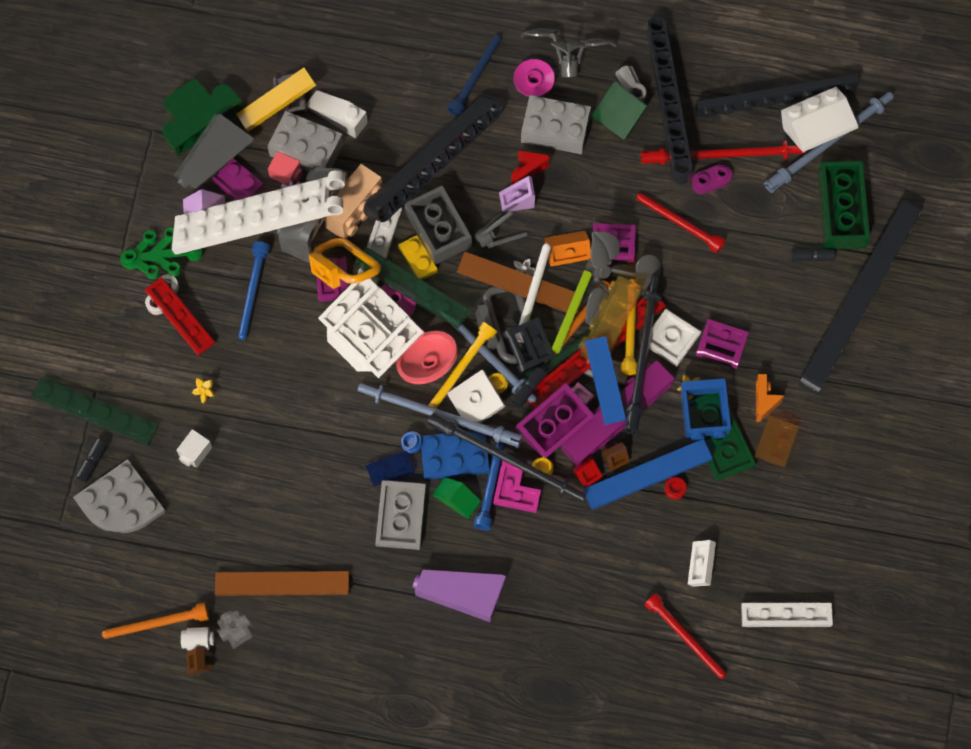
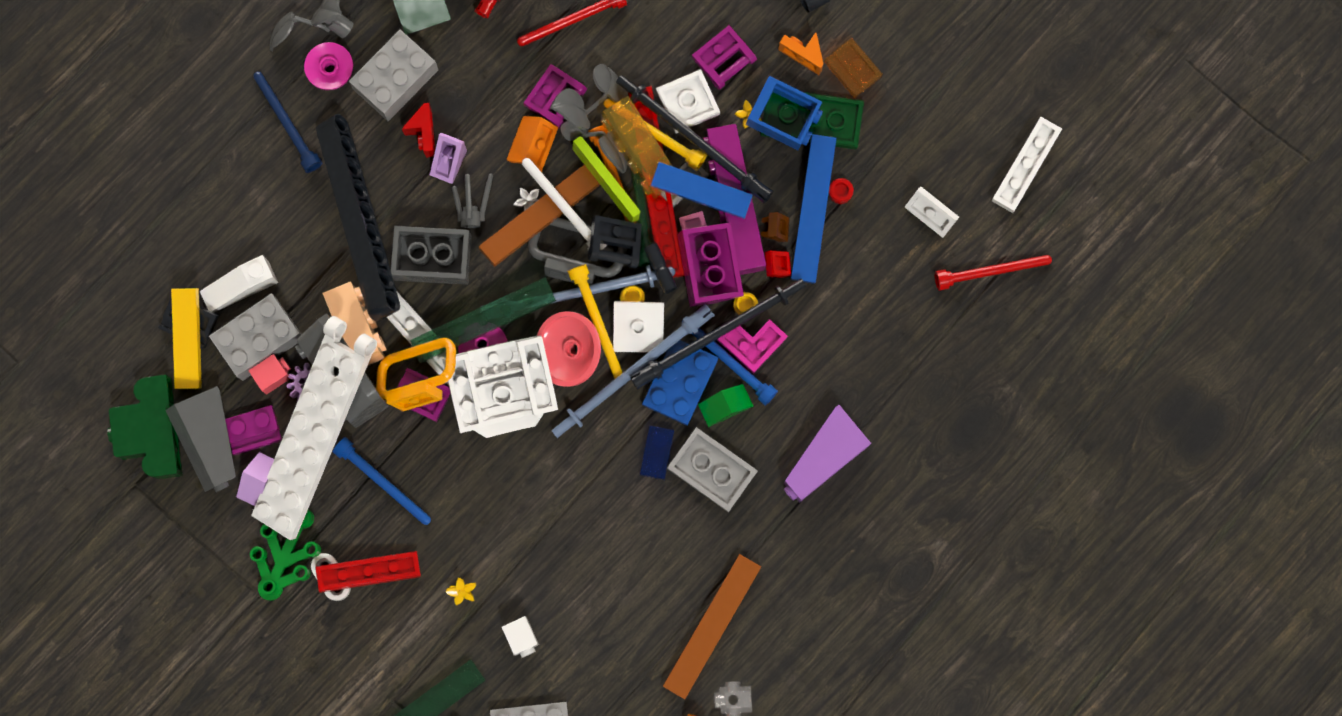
camera: 60 degrees left, 10 degrees up
yellow plate [399,235,438,282] -> none
blue plate [401,431,423,453] -> none

